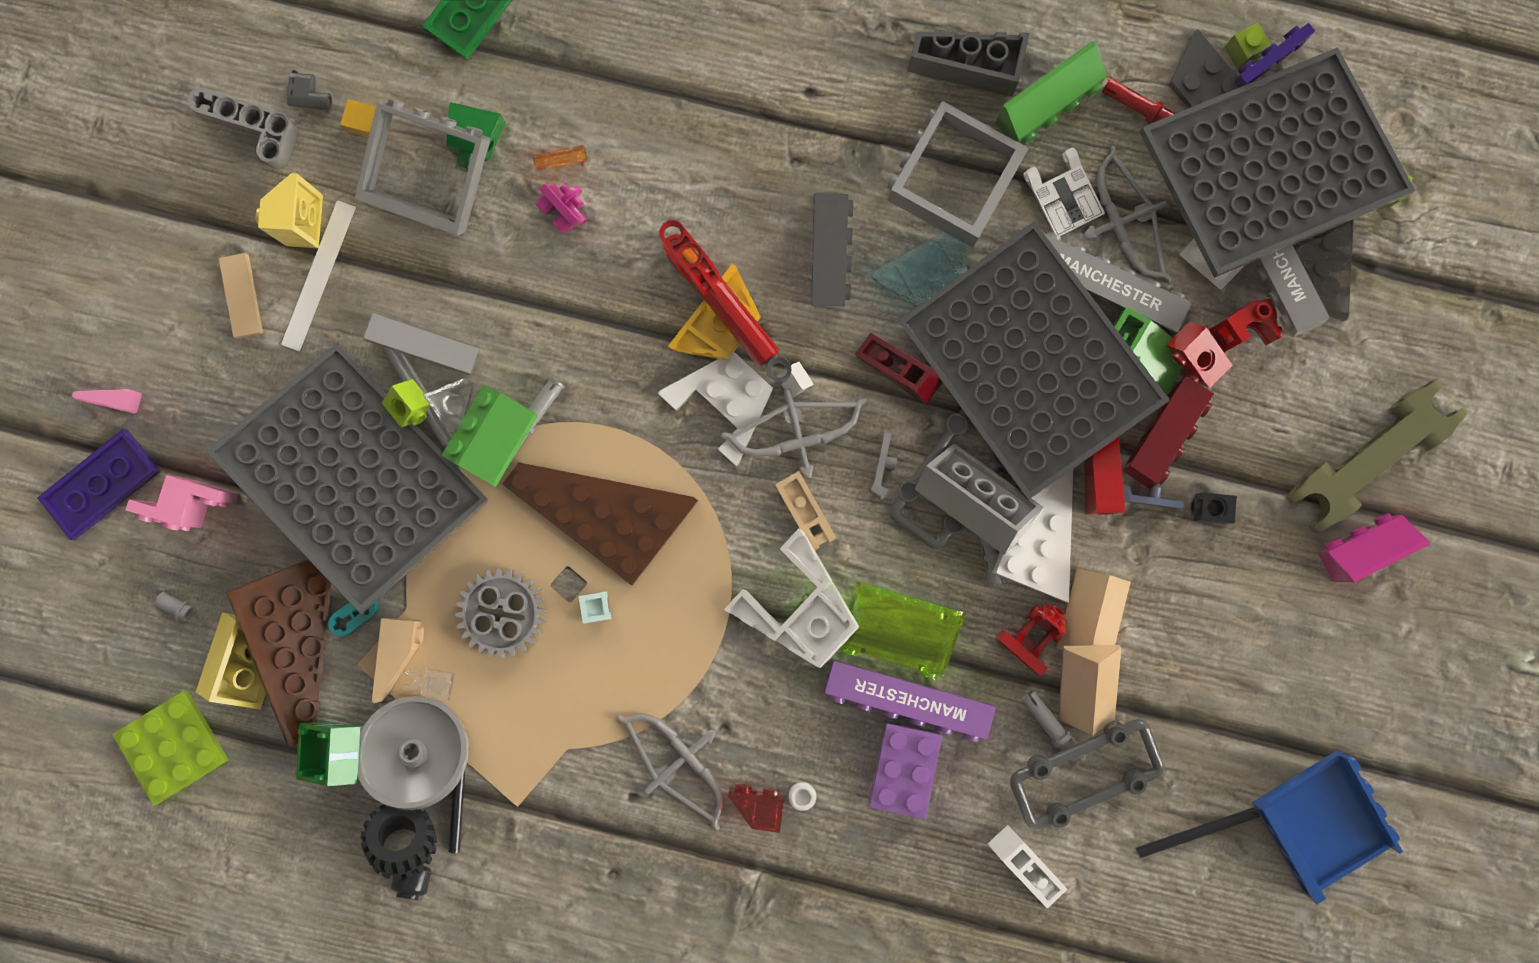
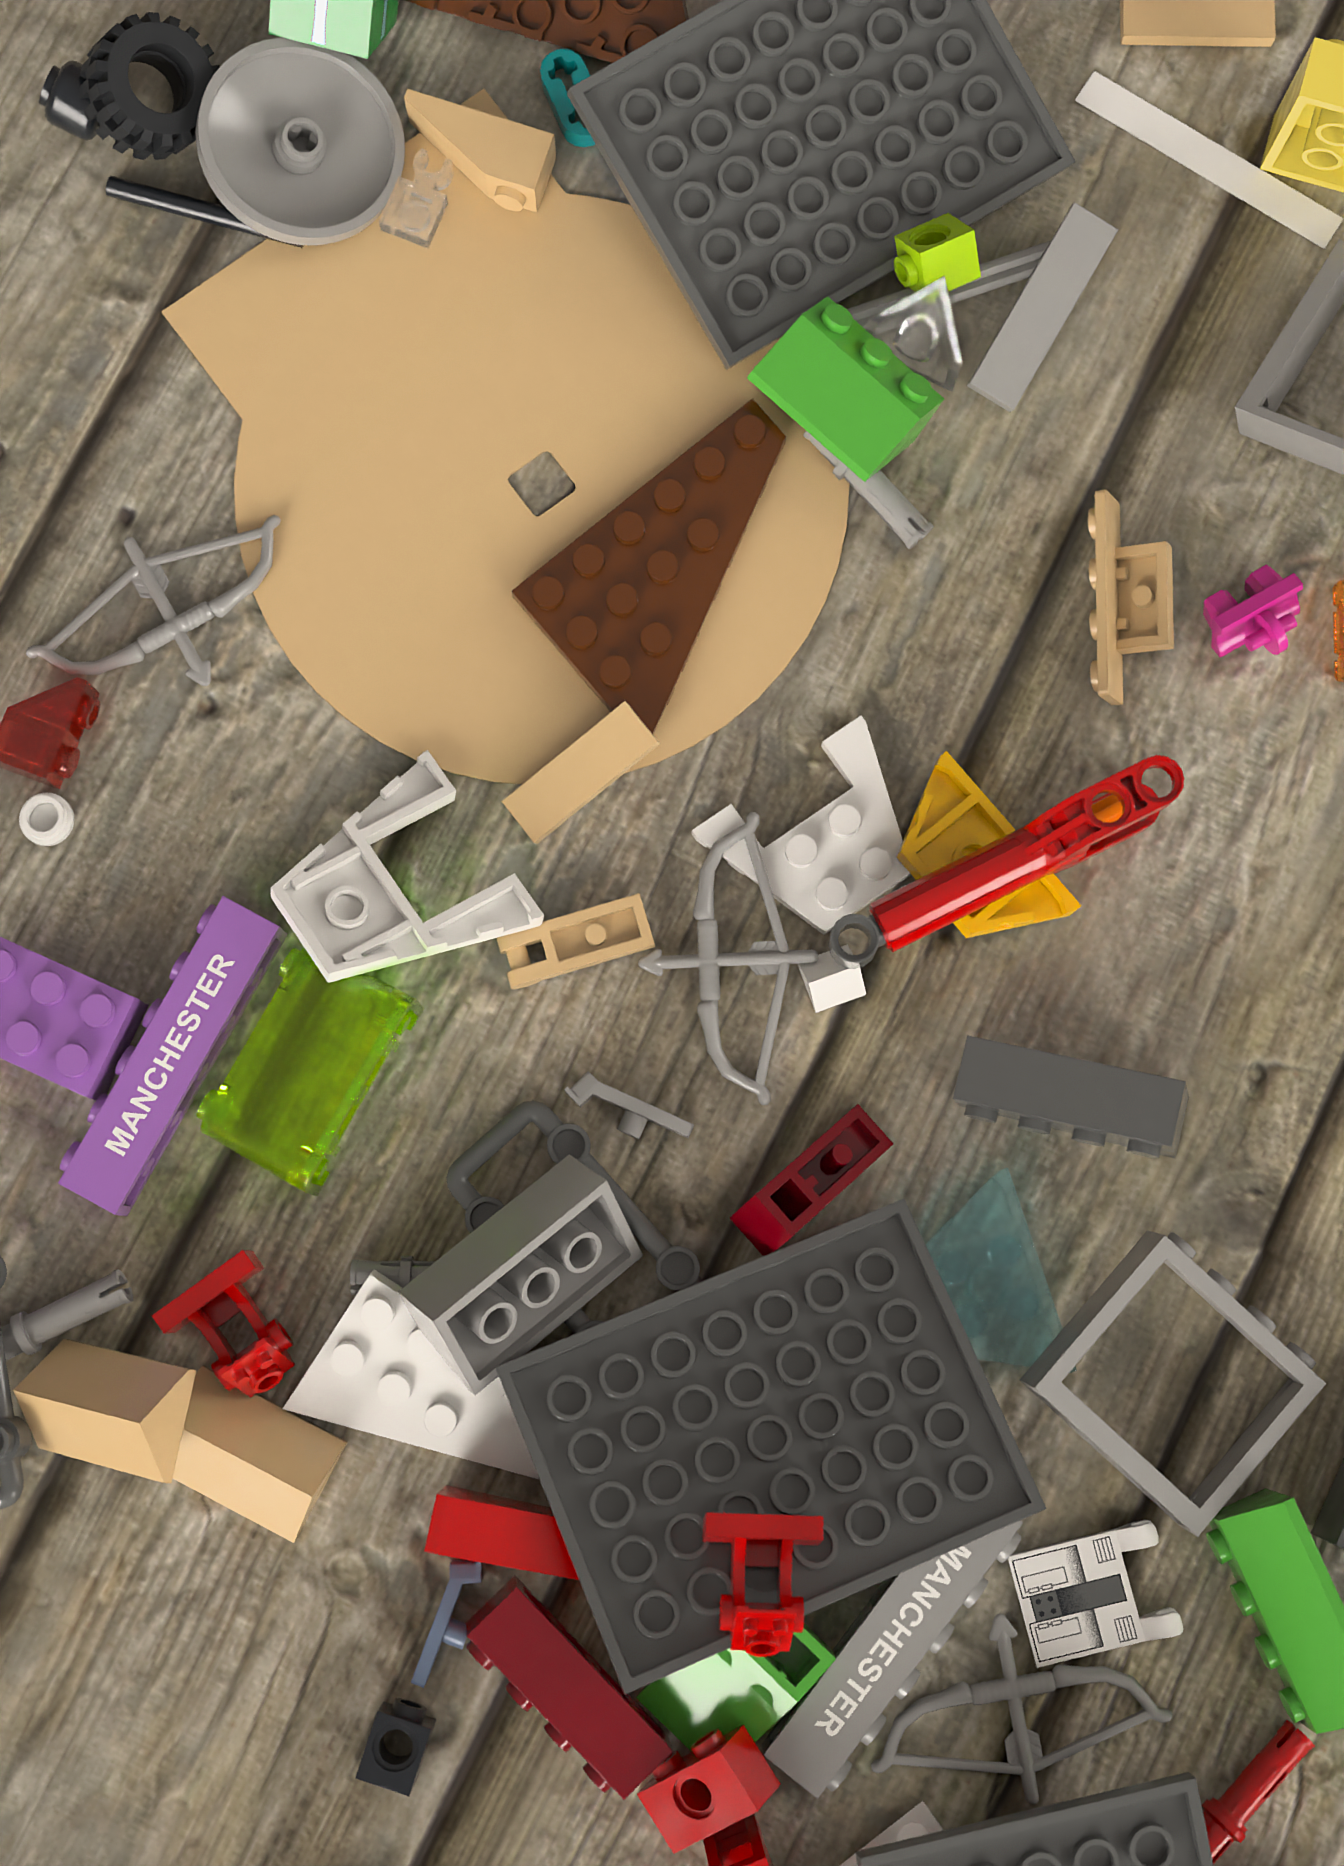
camera: 95 degrees right, 5 degrees down
light grey gear [455,568,547,658] -> none
light aqua plate [578,591,612,624] -> none
none -> tan tile [502,701,660,844]
none -> red tile [703,1512,823,1657]
none -> tan bracket [1088,489,1174,705]

